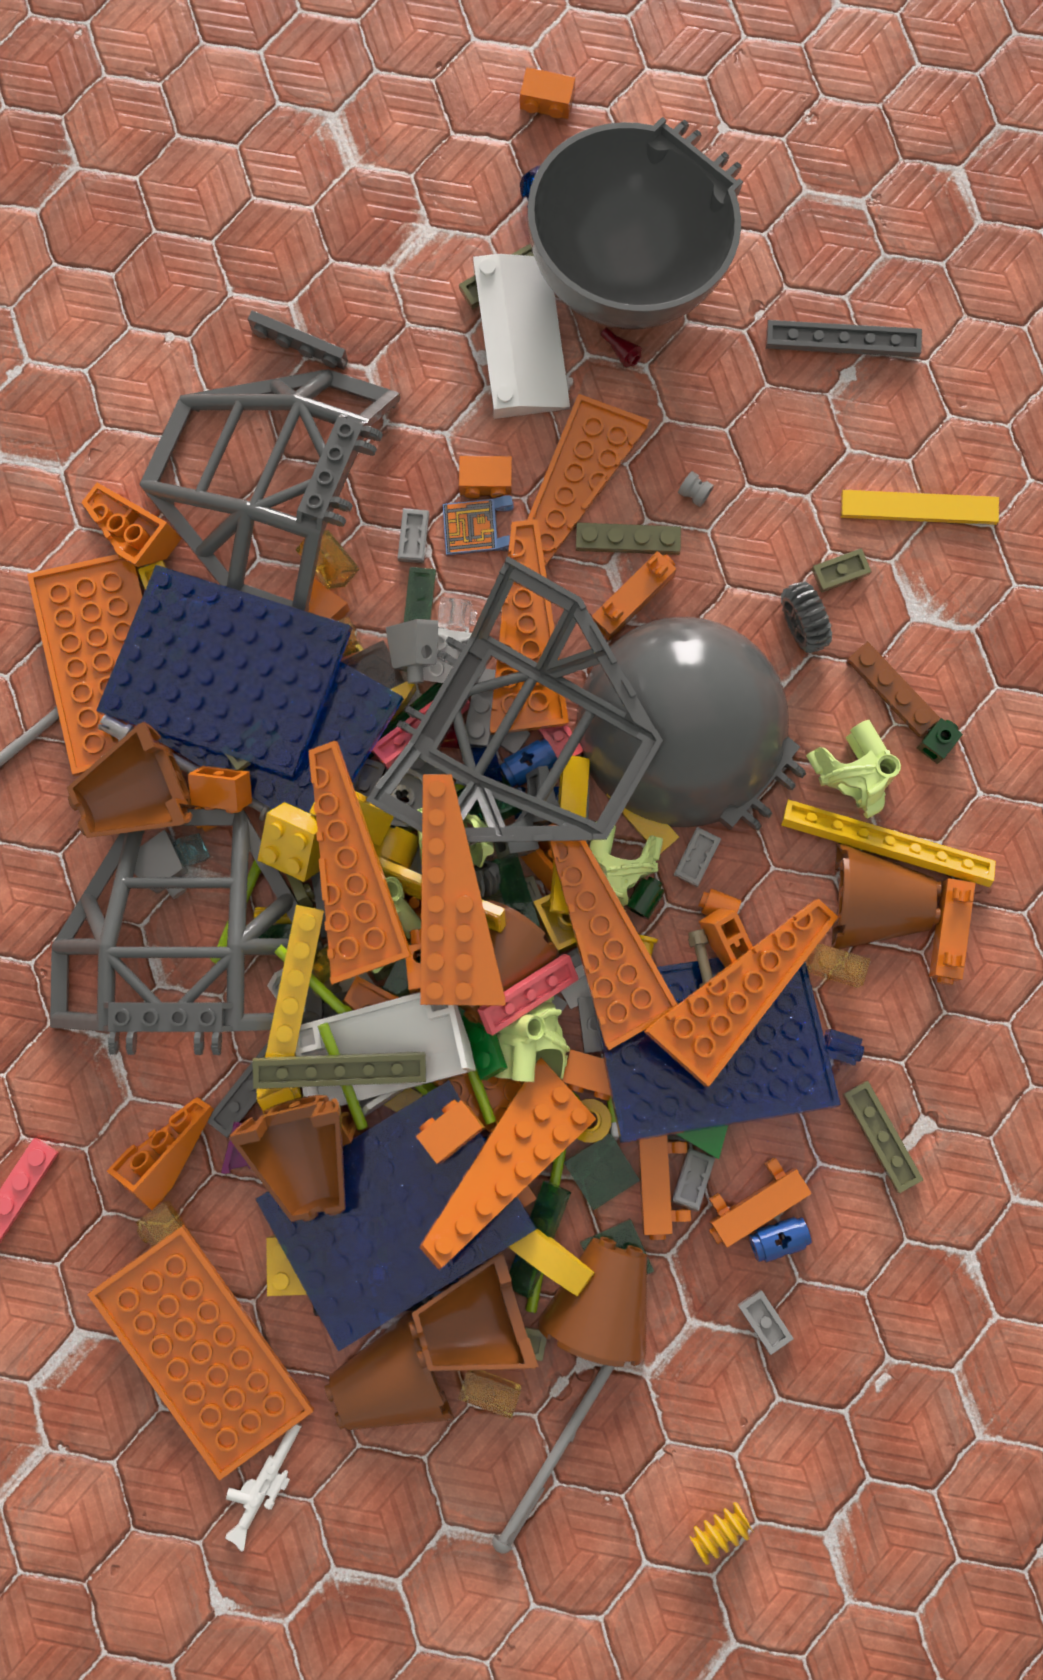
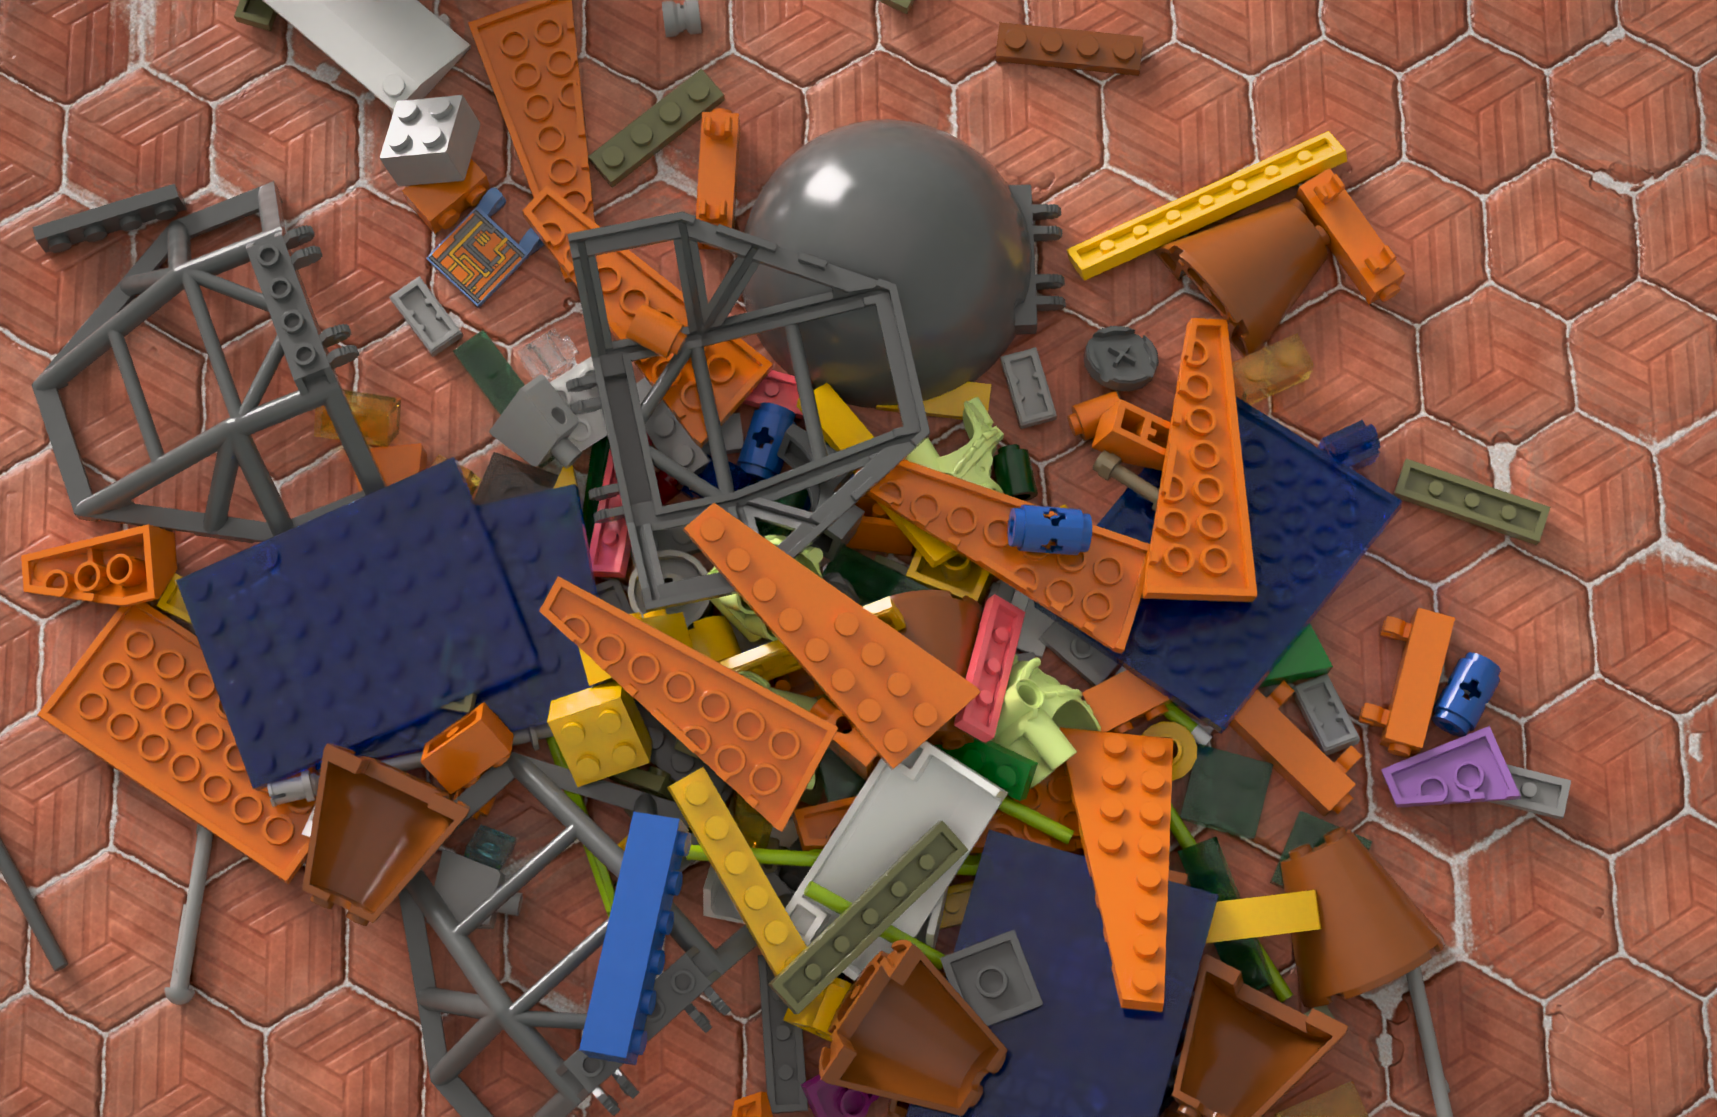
camera: 40 degrees left, 5 degrees down
orange brick [416,1100,485,1164] -> none
yellow piece [689,1502,753,1565] -> none
dark grey gear [781,581,832,653] -> none
yellowish green helmet [806,720,901,819] -> none
dark green brick [916,718,963,764] -> none
none -> light grey brick [380,95,480,187]
none -> blue brick [579,812,691,1066]
none -> orange brick [626,304,687,359]
none -> dark grey tile [940,929,1044,1027]
none -> blue piece [1007,505,1092,555]
none -> dark grey tile [1083,326,1159,392]
none -> medium lavender wing [1381,726,1521,807]

